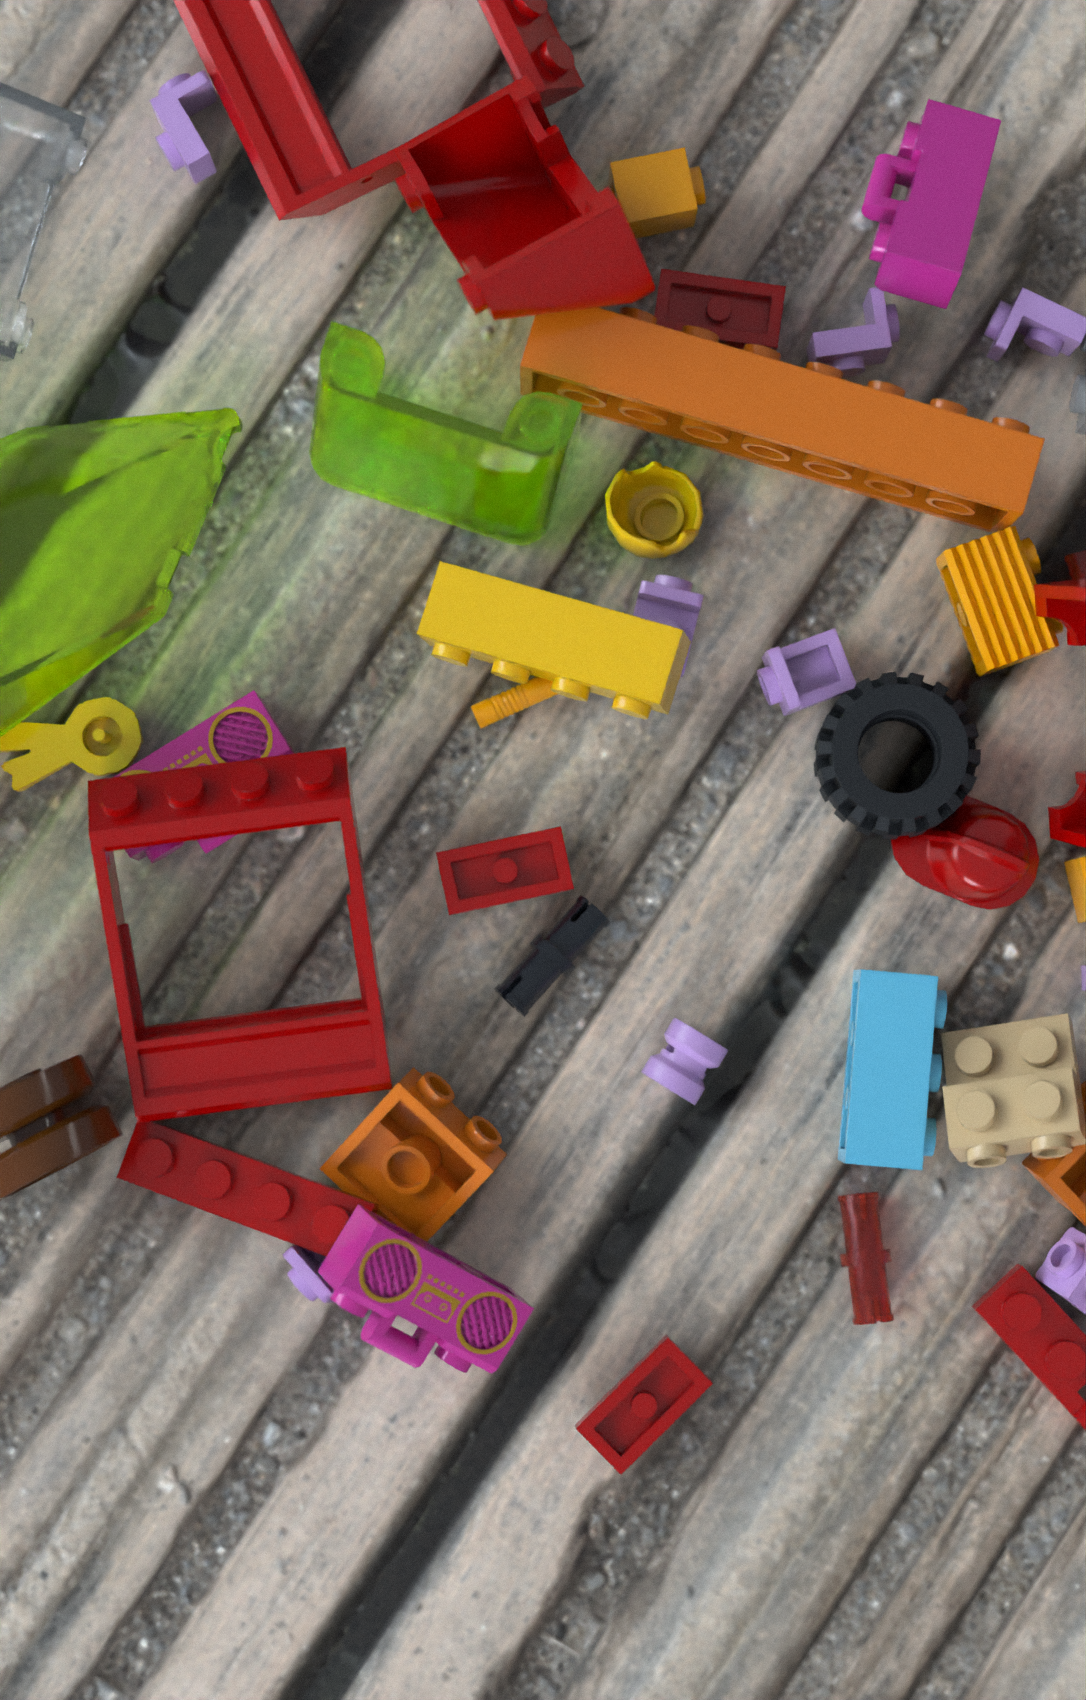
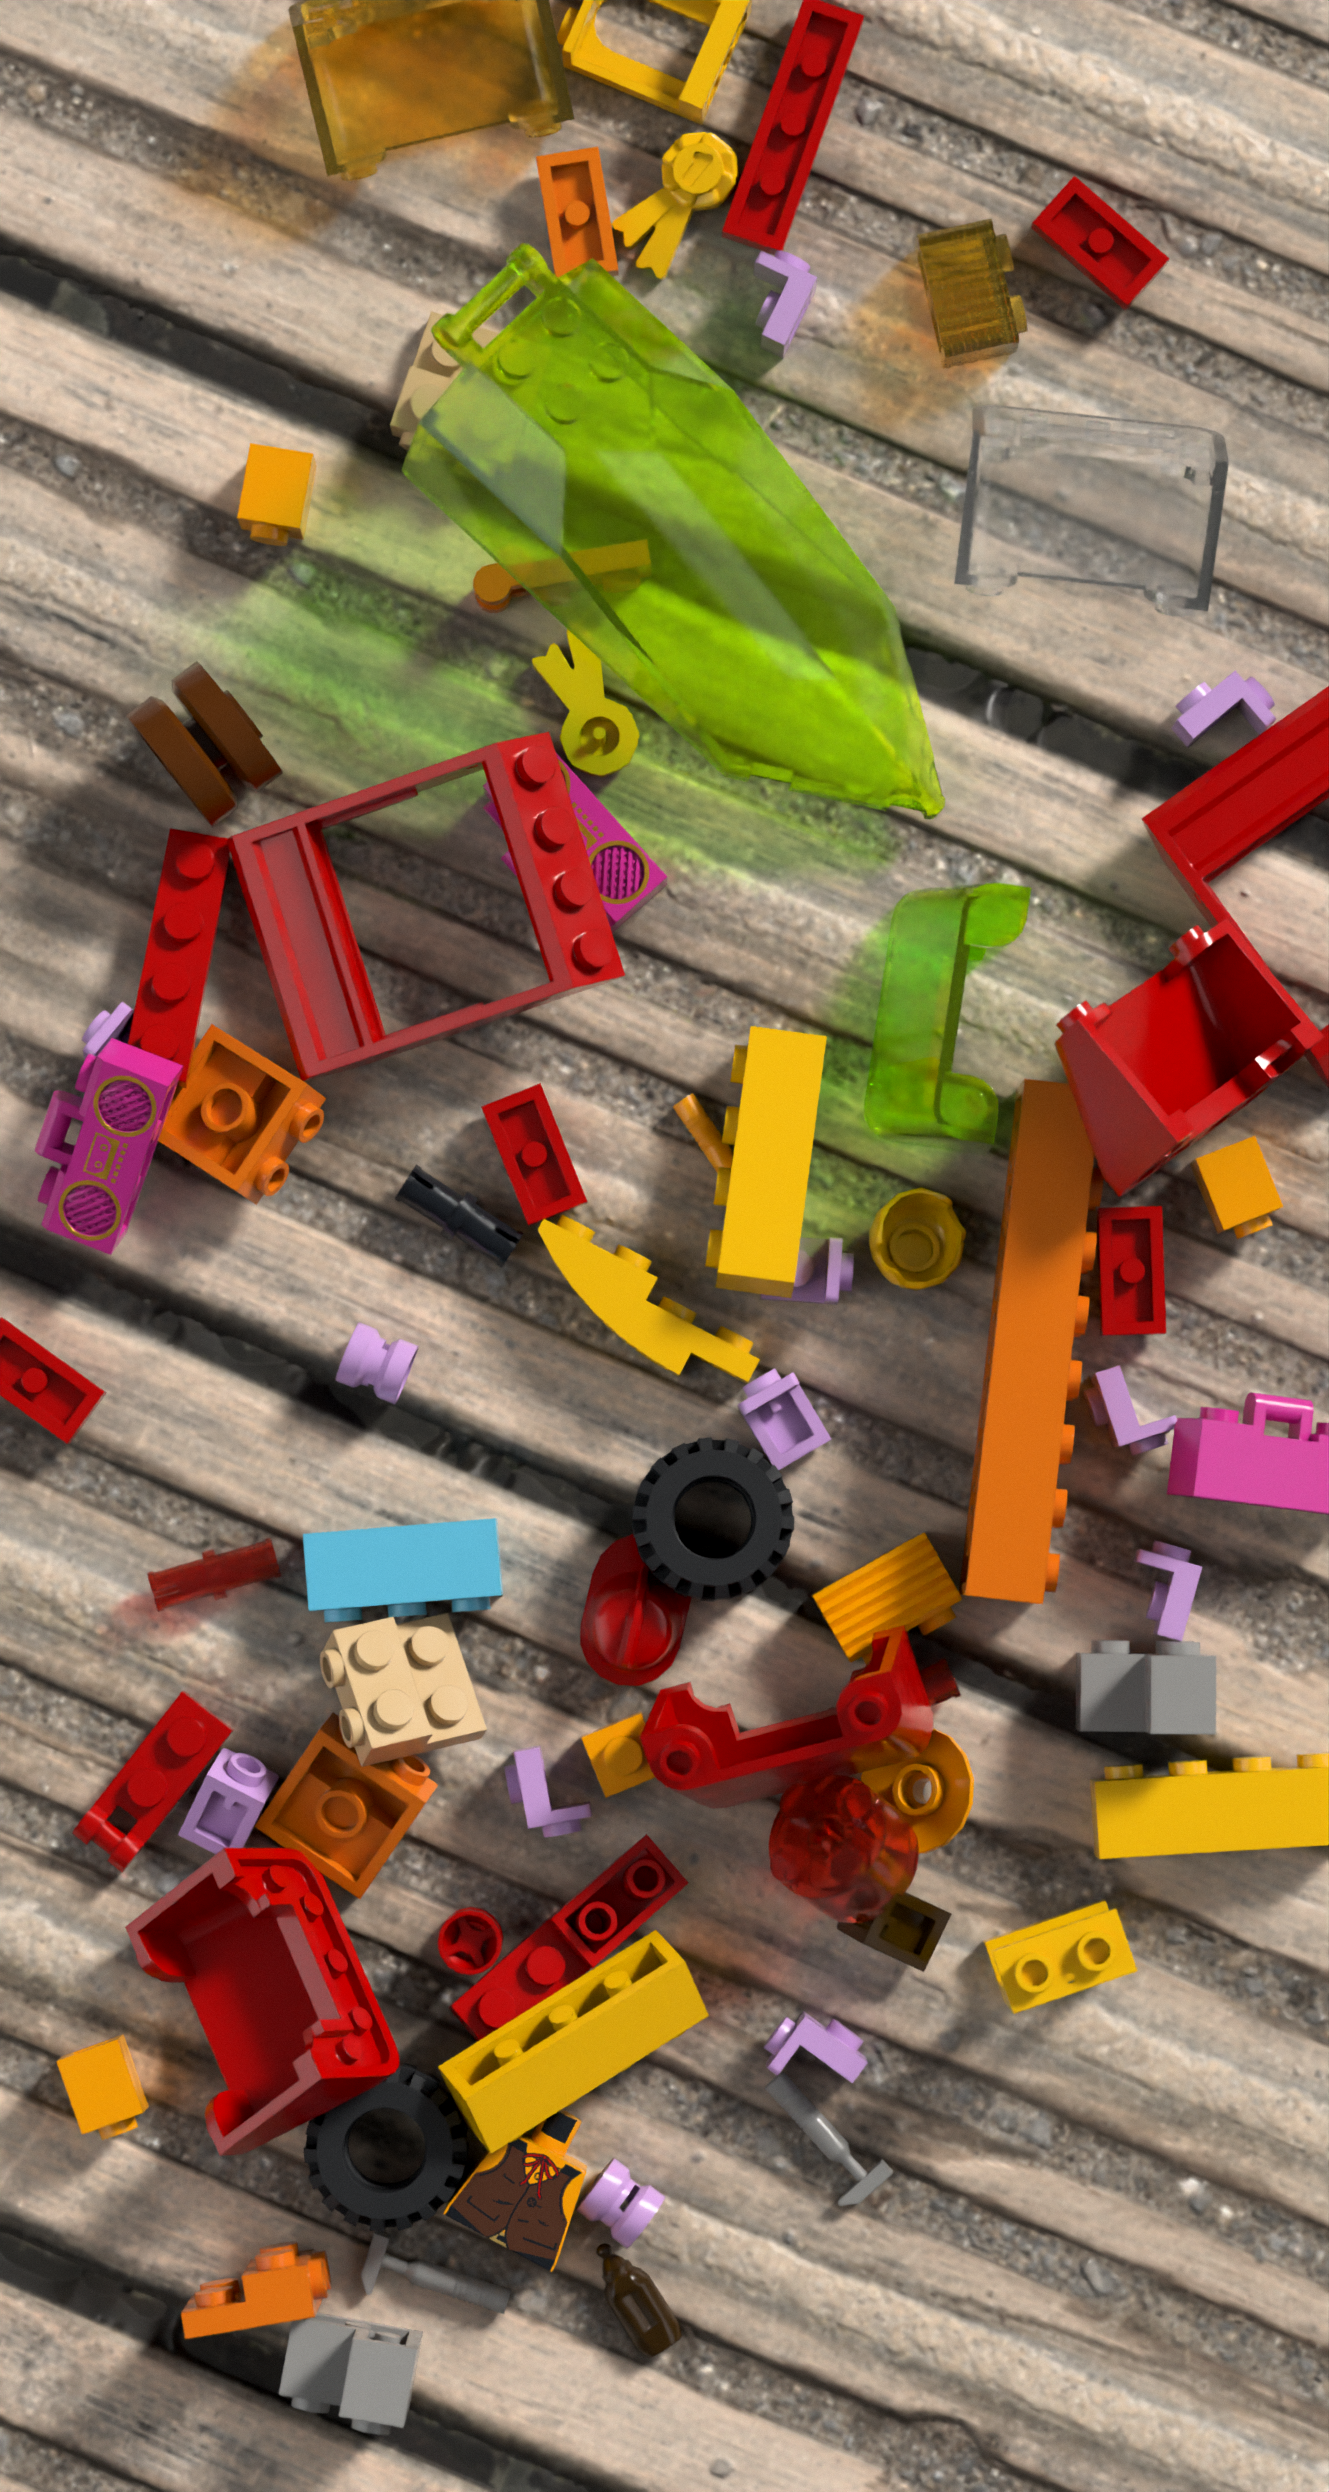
camera: 85 degrees right, 0 degrees up
none -> yellow slope [538,1215,760,1384]

